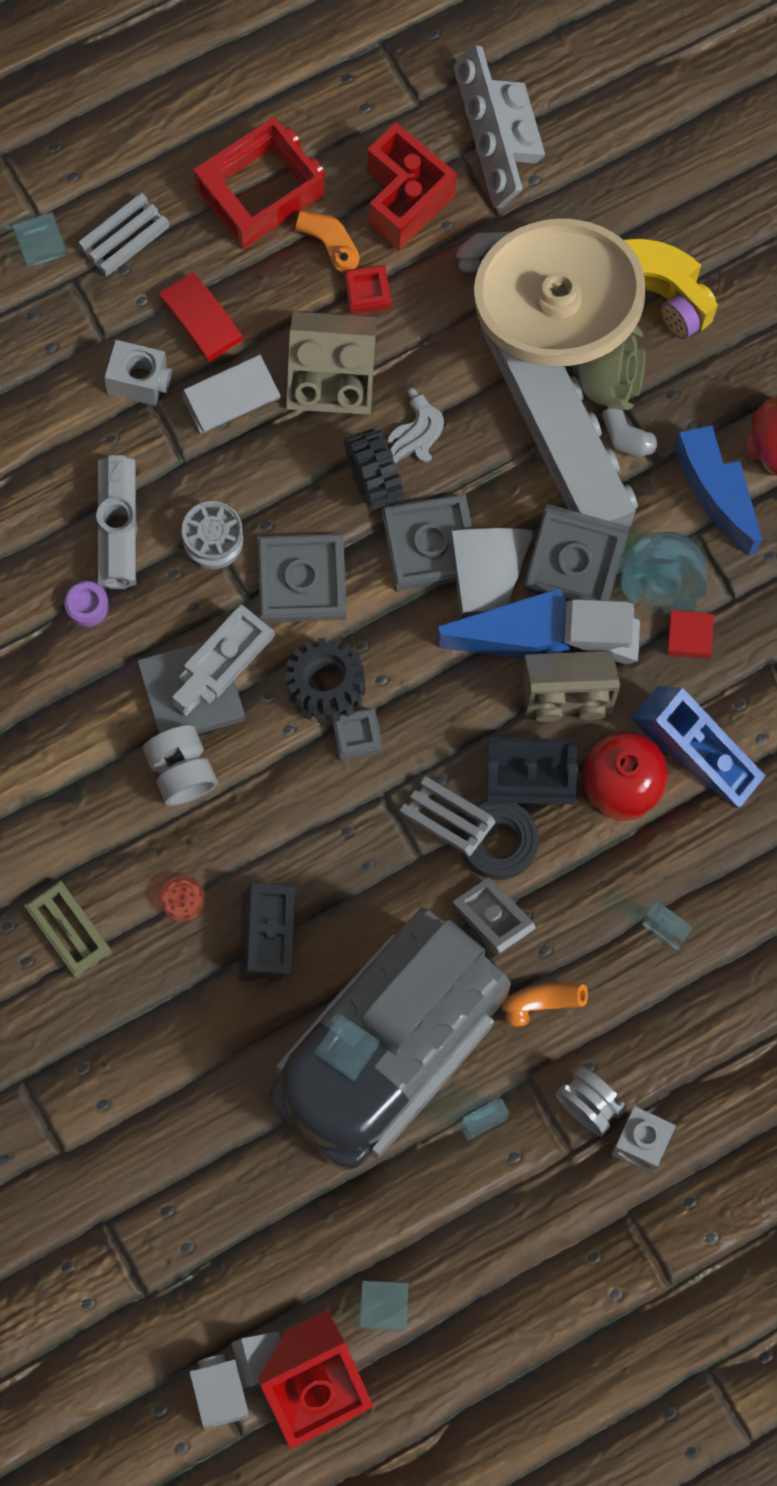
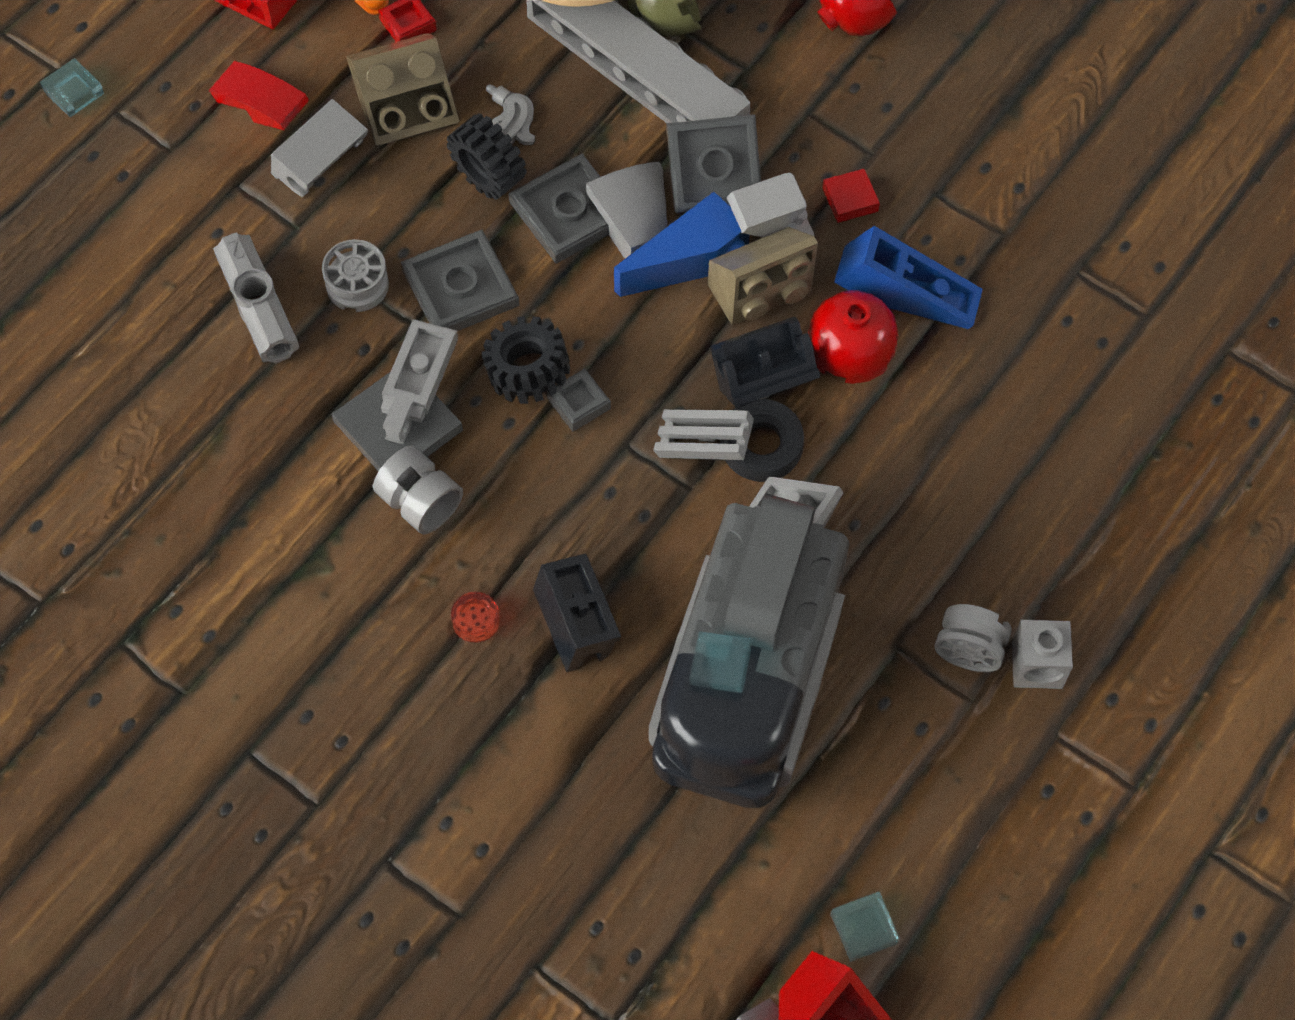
camera: 20 degrees left, 10 degrees down
olive tile [24,880,113,979] -> none
medium lavender tile [64,581,109,627] -> none
light grey tile [78,193,169,277] -> none
light grey brick [104,340,172,406] -> none
clear light blue tile [460,1098,510,1141] -> none
orange arm [501,982,588,1027] -> none
light grey arm [602,408,657,457] -> none
clear light blue cylinder [621,531,708,614] -> none
clear light blue tile [642,901,693,951] -> none
blue slope [675,426,762,555] -> none

